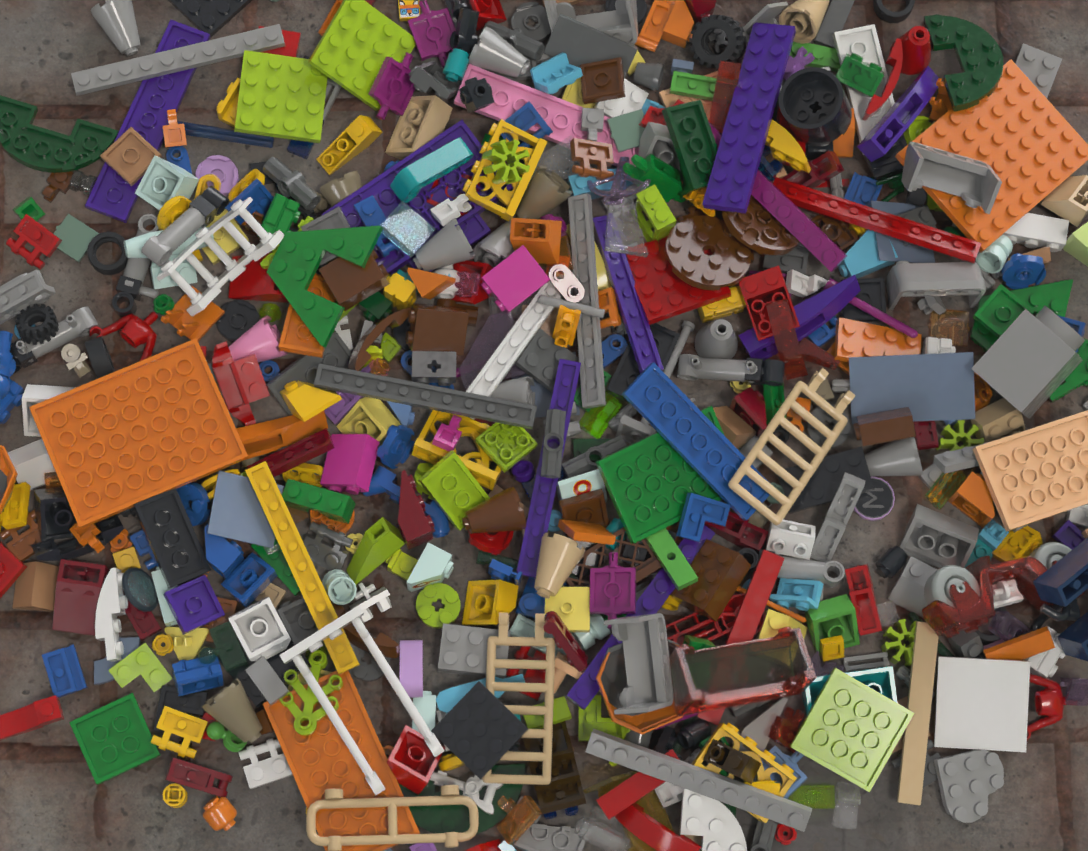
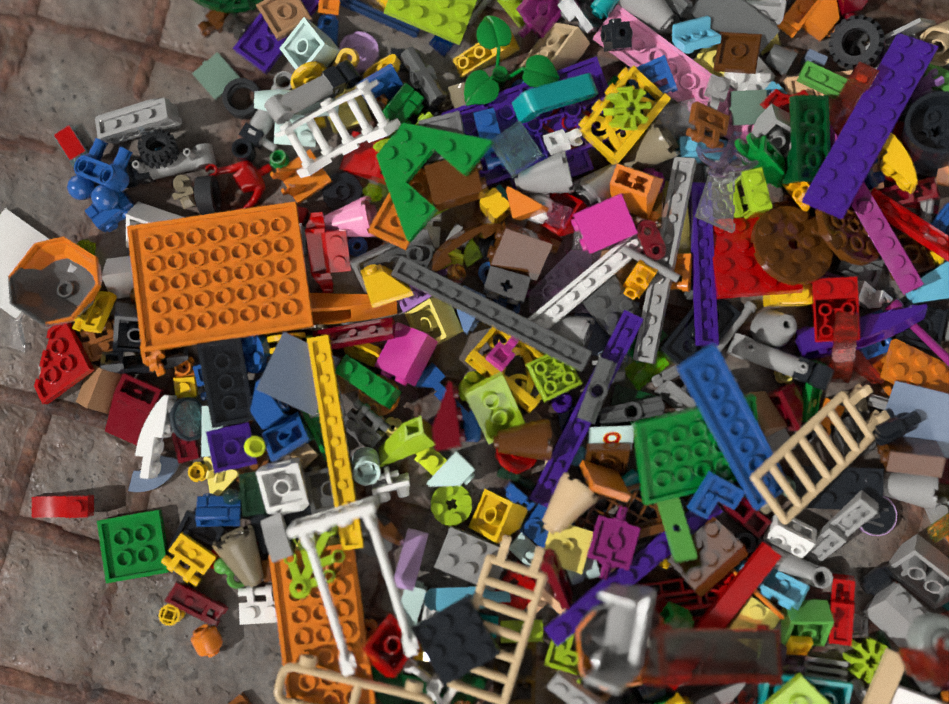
camera: 25 degrees right, 10 degrees up
red plate [6,214,62,270] -> none
green slope [13,196,45,221] -> none
blue plate [42,644,88,698] -> none
lime plate [108,643,173,692] -> none
dark green brick [358,291,393,322] -> none
blue plate [377,425,415,469] -> none
blue plate [602,334,627,369] -> none
none -> neon yellow plate [244,436,266,457]
none -> green plant [464,16,559,106]
none -> black arm [875,411,922,446]

